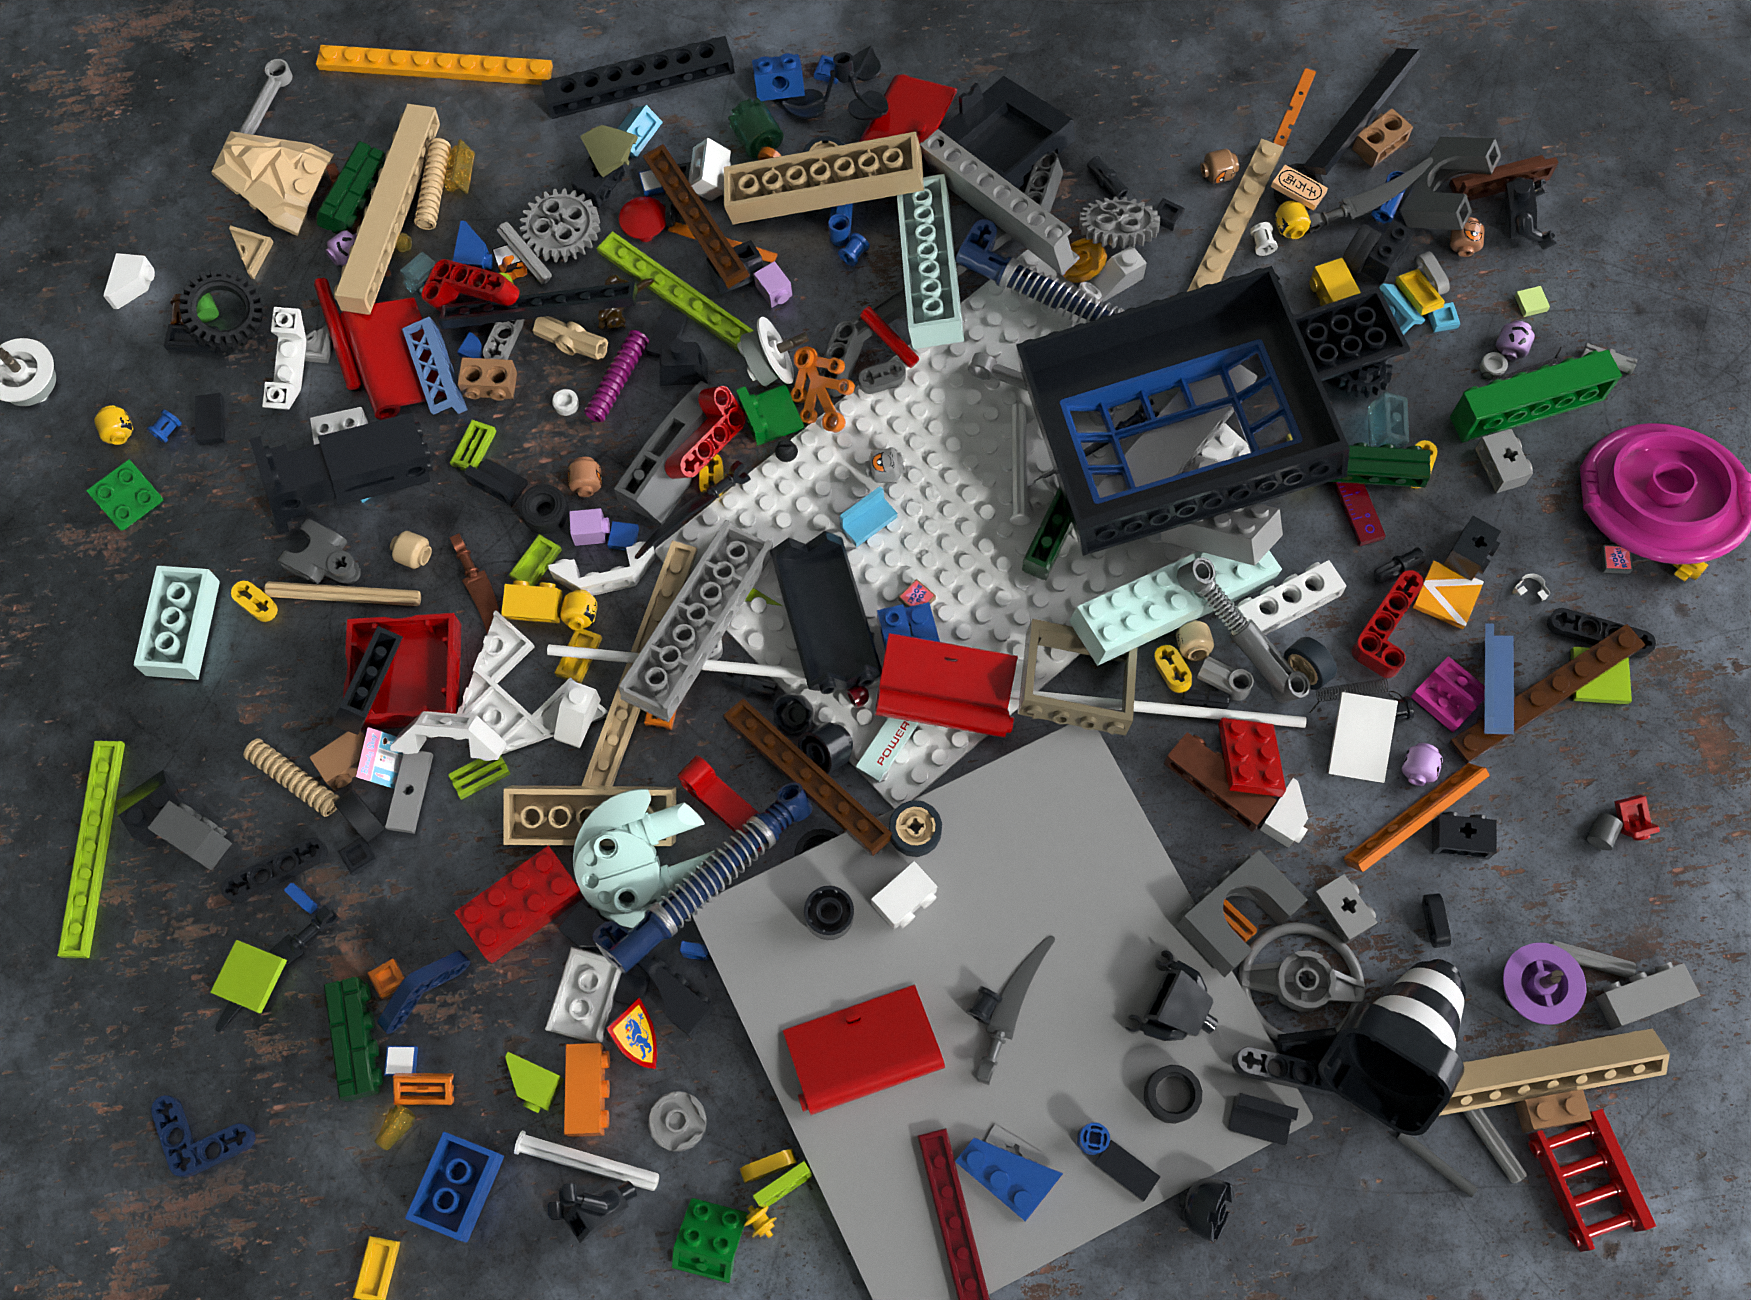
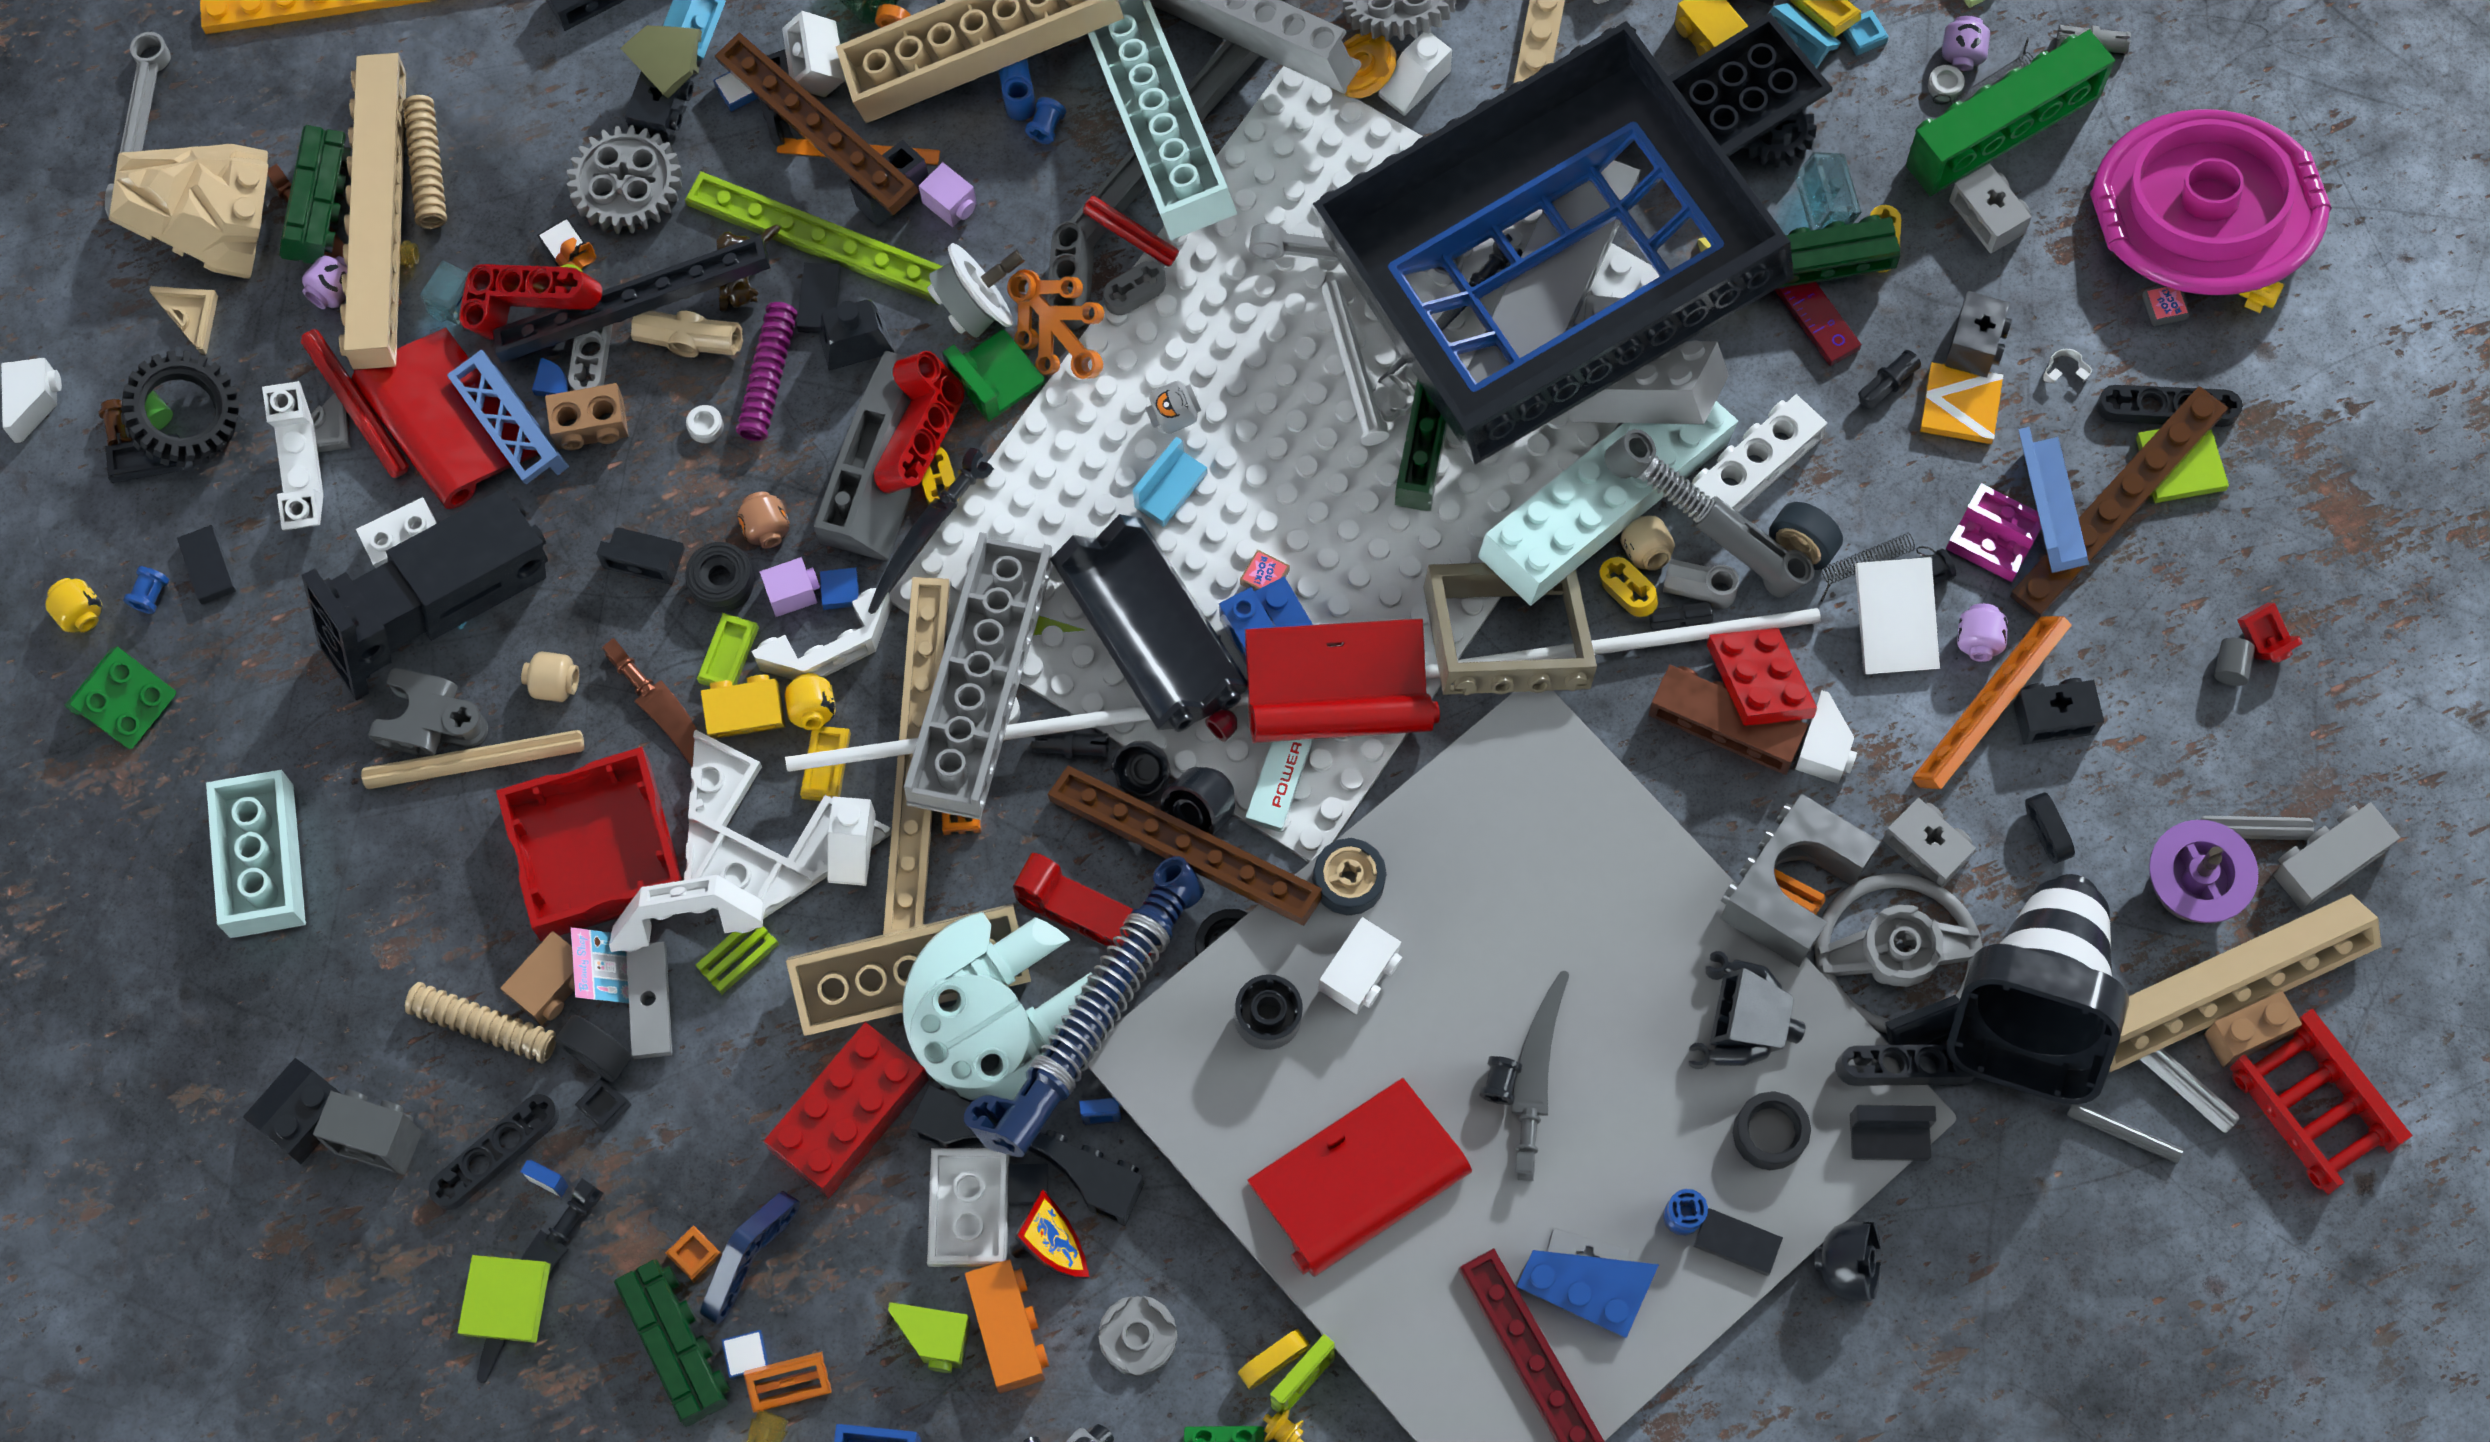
camera: 15 degrees left, 0 degrees up
lime tile [57,741,125,958] -> none
yellow beam [231,581,278,622] -> none
black brick [332,626,403,735] -> none
clear yellow hinge [444,139,475,194] -> none
lime tile [450,420,497,471] -> none
blue slope [453,221,493,270] -> none
light grey axle [497,222,552,284] -> none
white axle [514,1131,659,1191] -> none
red dish [619,197,666,242] -> none
black piece [775,439,798,462] -> none
dark blue piece [955,219,1125,324] -> none
white tile [1076,282,1102,304] -> none
red beam [1352,570,1423,678] -> none

